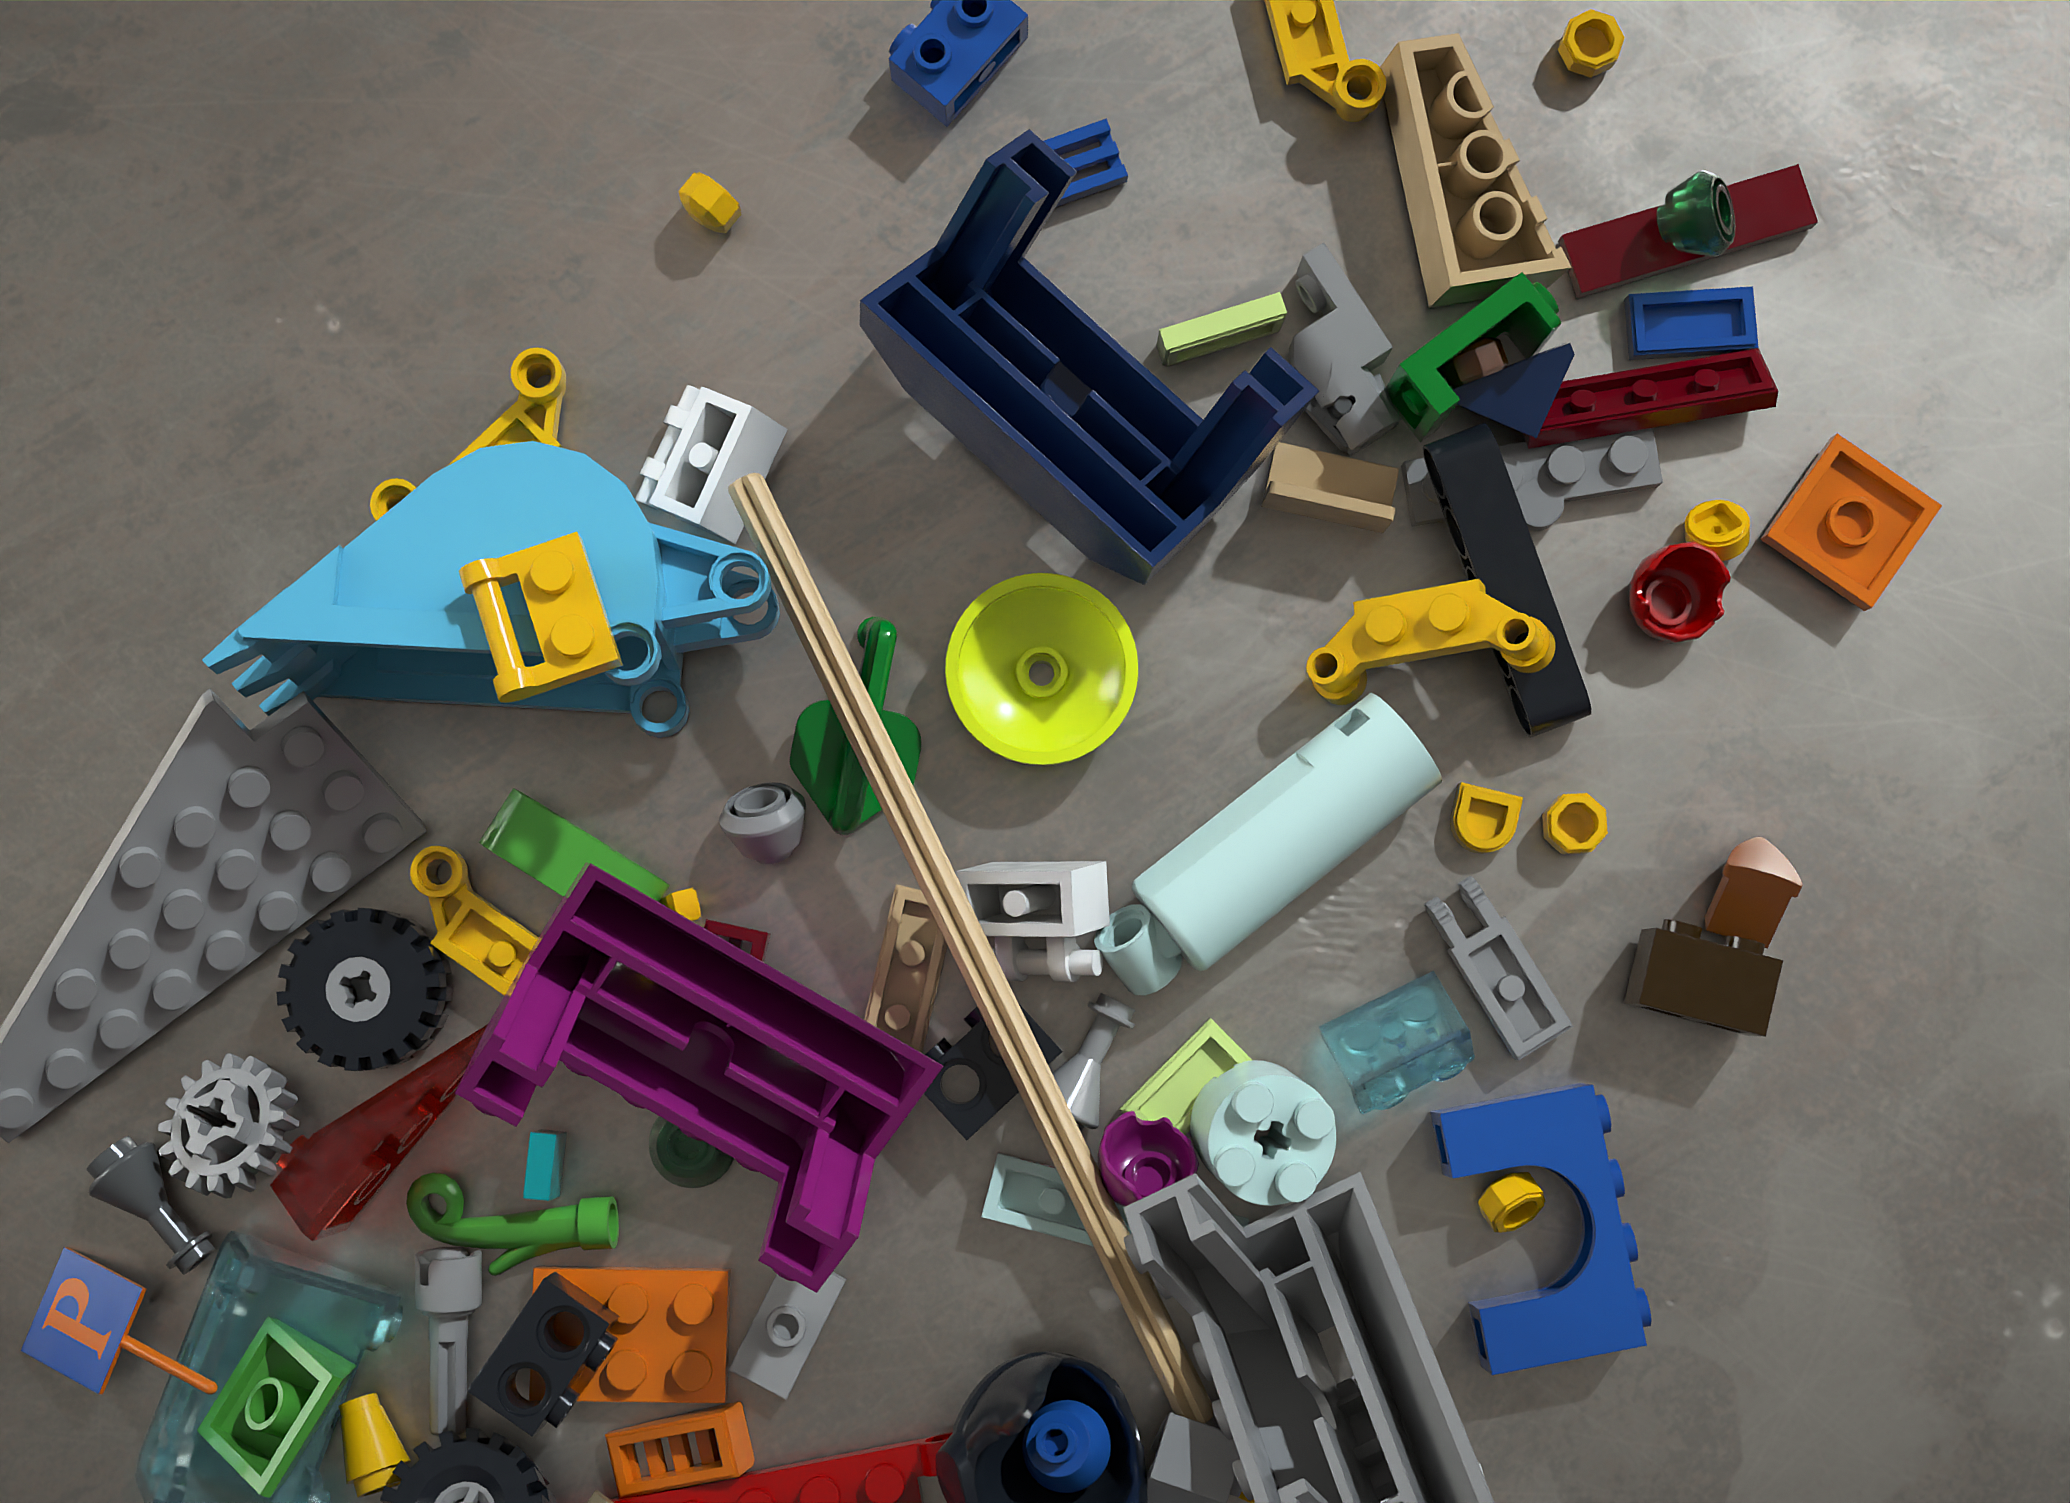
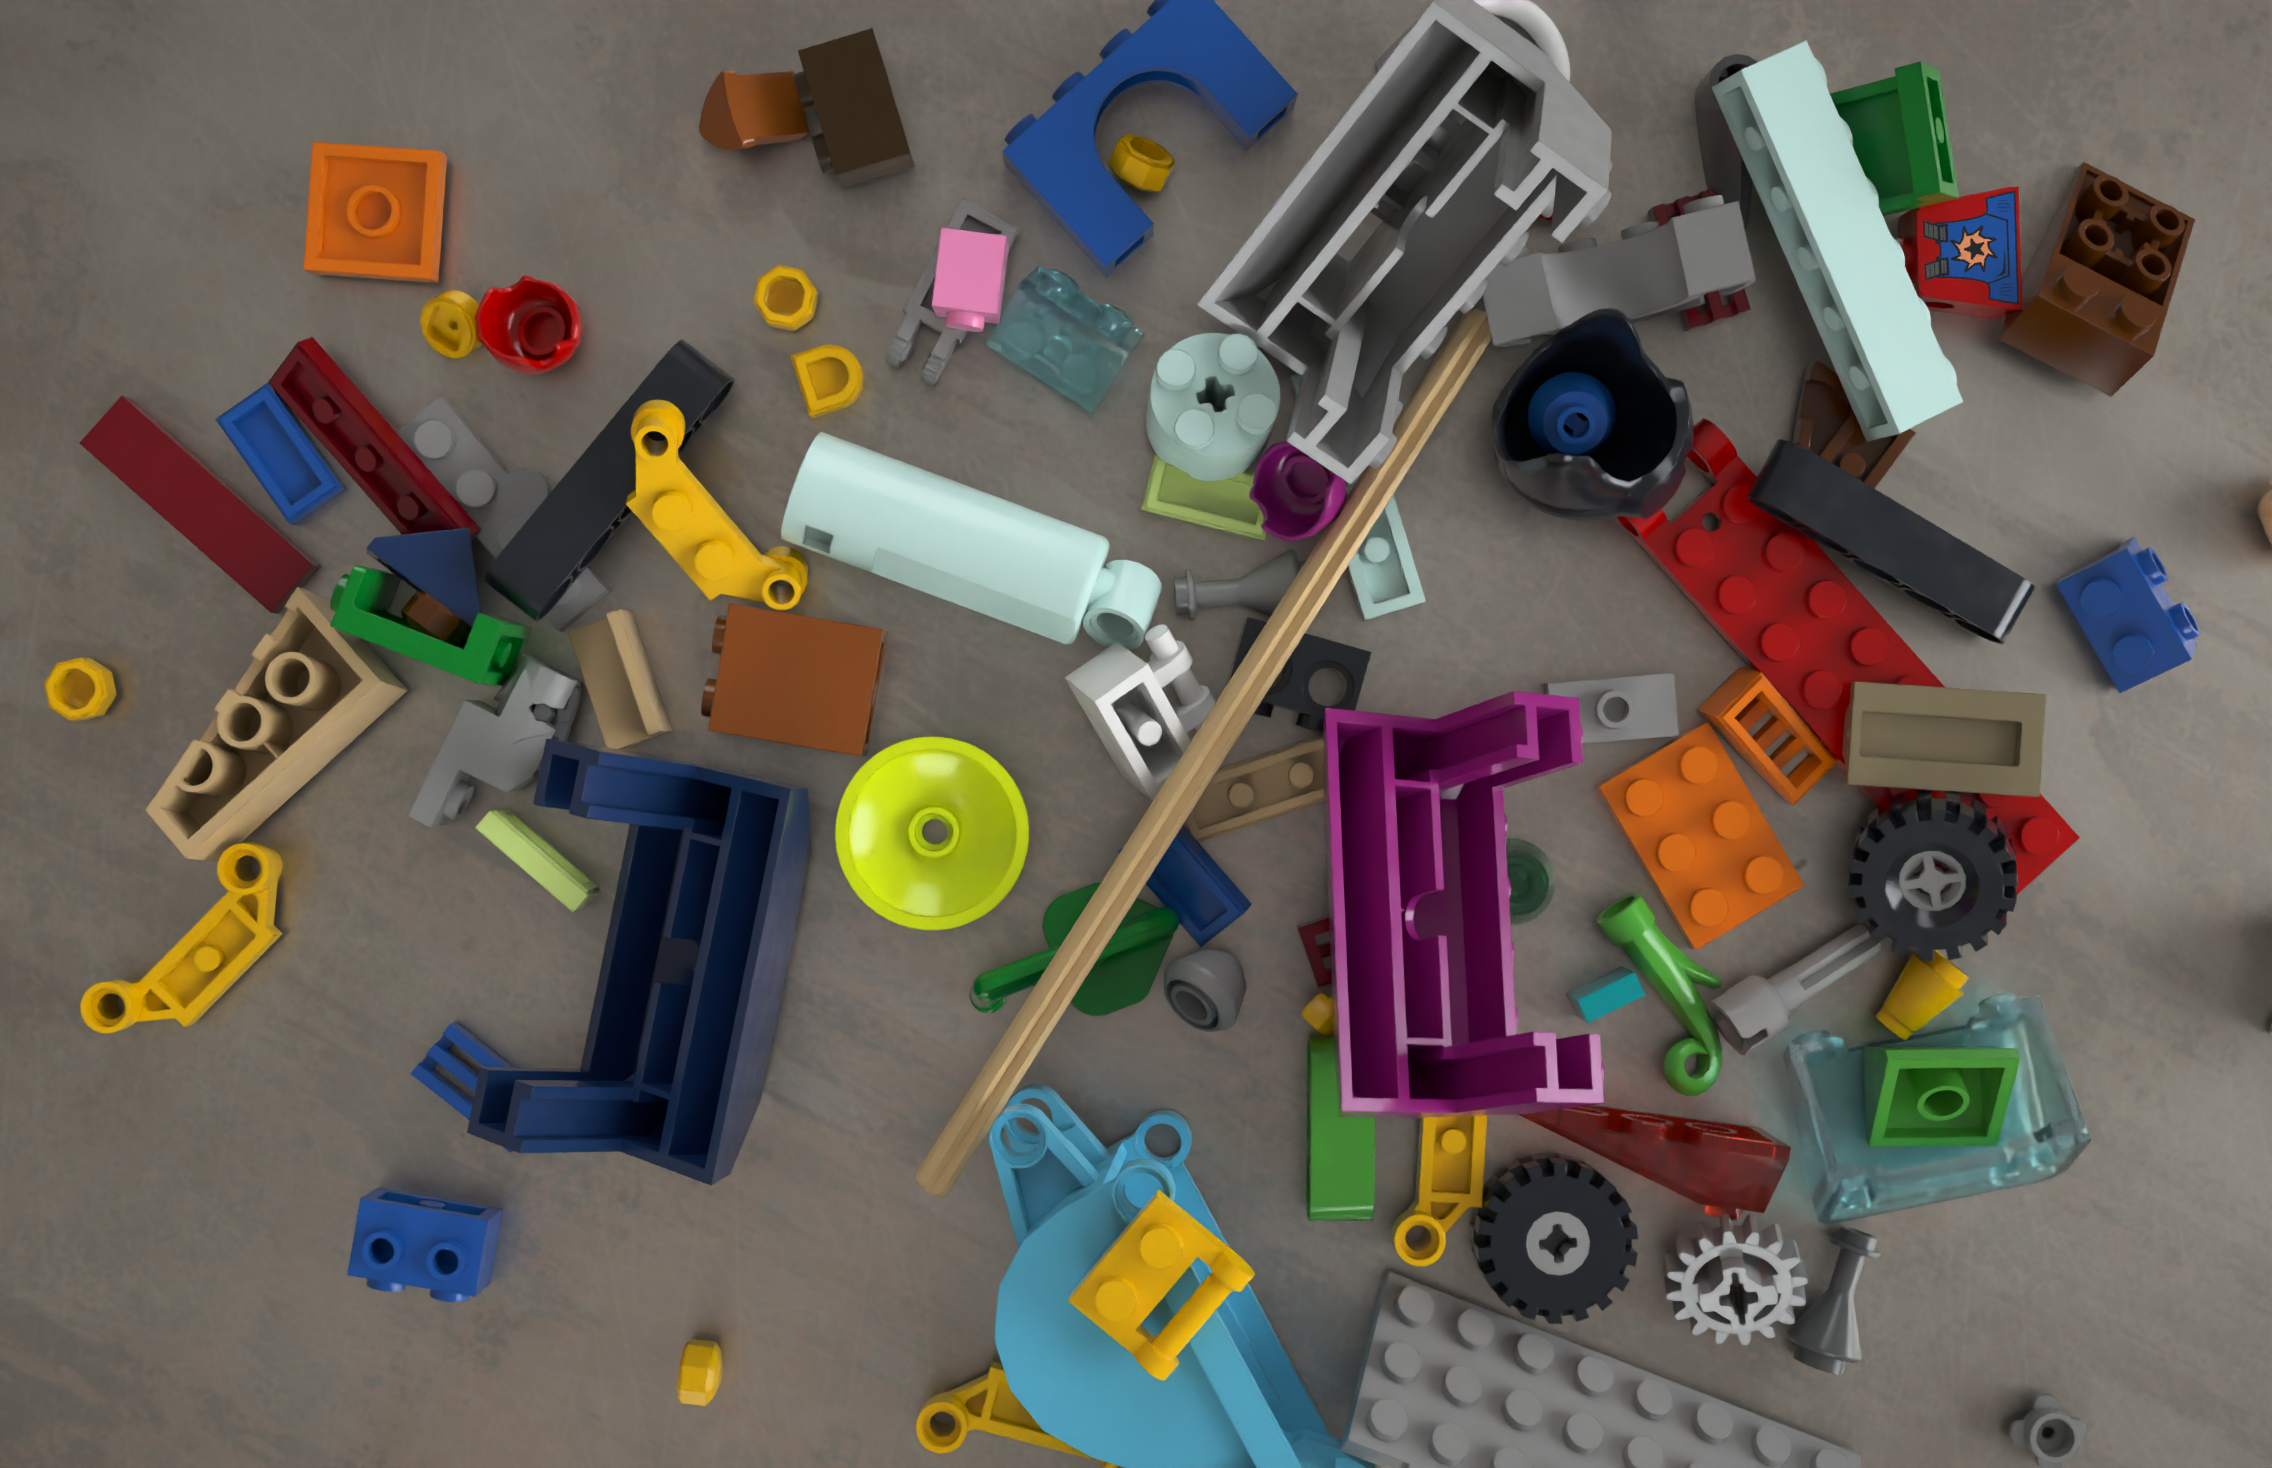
camera: 120 degrees left, 5 degrees up
blue piece [21,1247,218,1395] -> none
black brick [467,1272,620,1437] -> none
white brick [635,385,788,544] -> none
clear green cone [1657,170,1735,257] -> none
none -> dark orange panel [701,603,888,756]
none -> bright pink brick [932,228,1009,332]
none -> blue tile [1118,825,1252,947]

